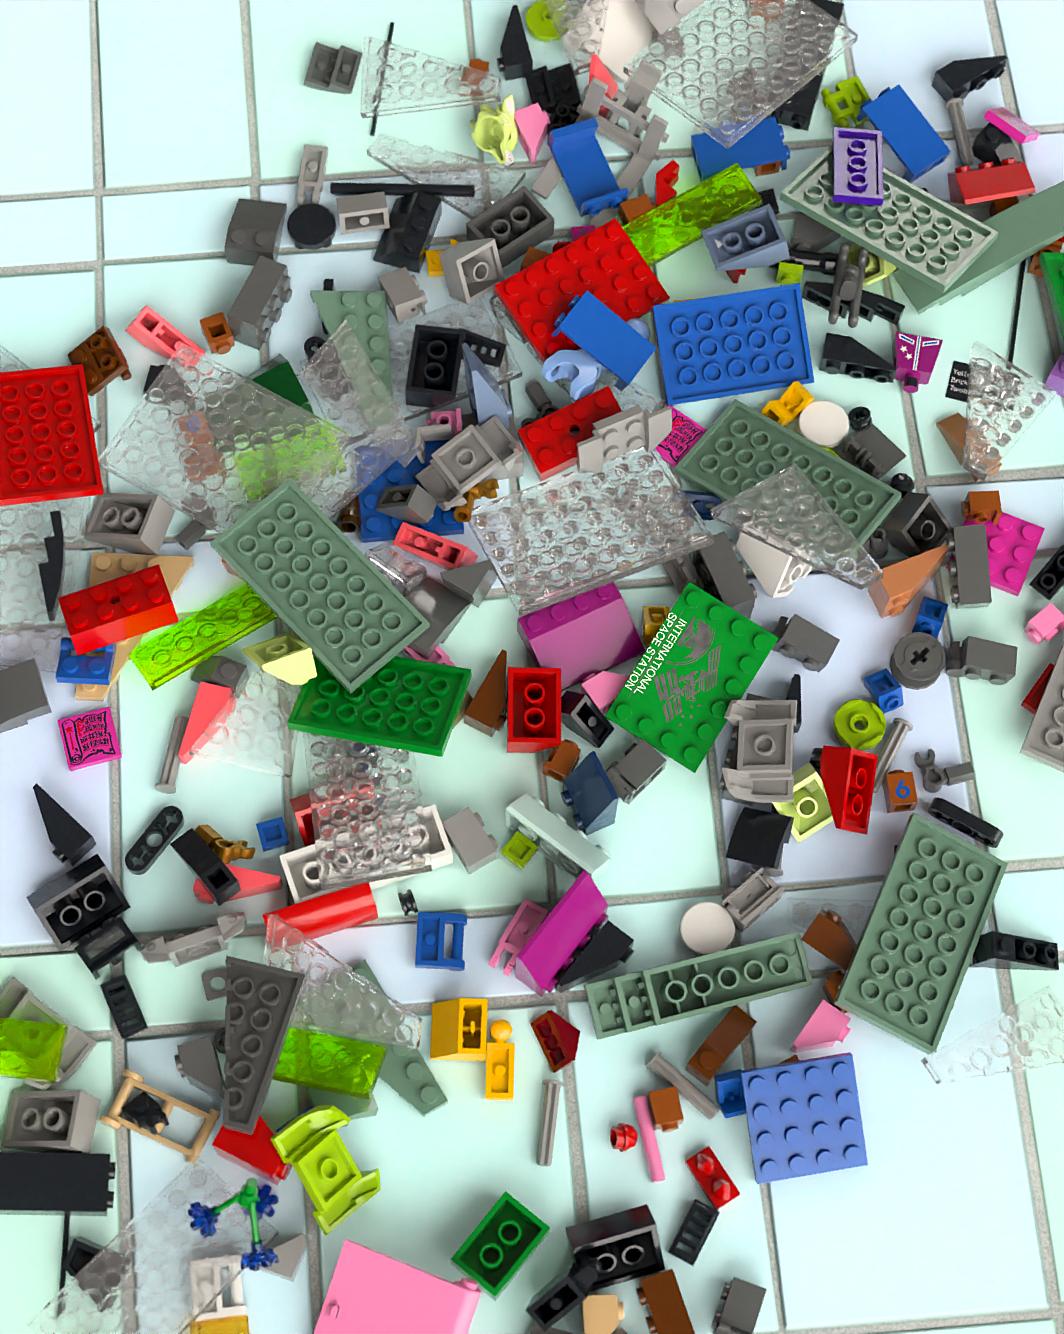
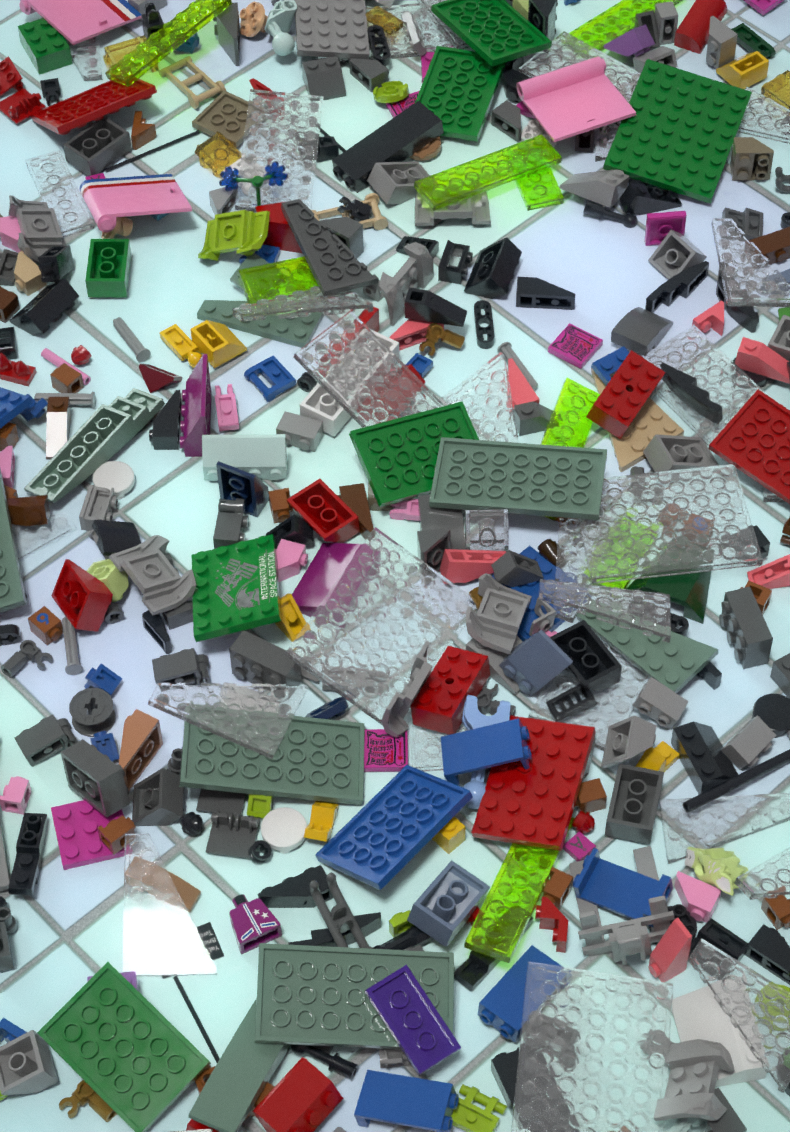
camera: 145 degrees right, 15 degrees down
yellowish green slope [242,632,317,685] -> none
lime plate [833,699,886,751] -> none

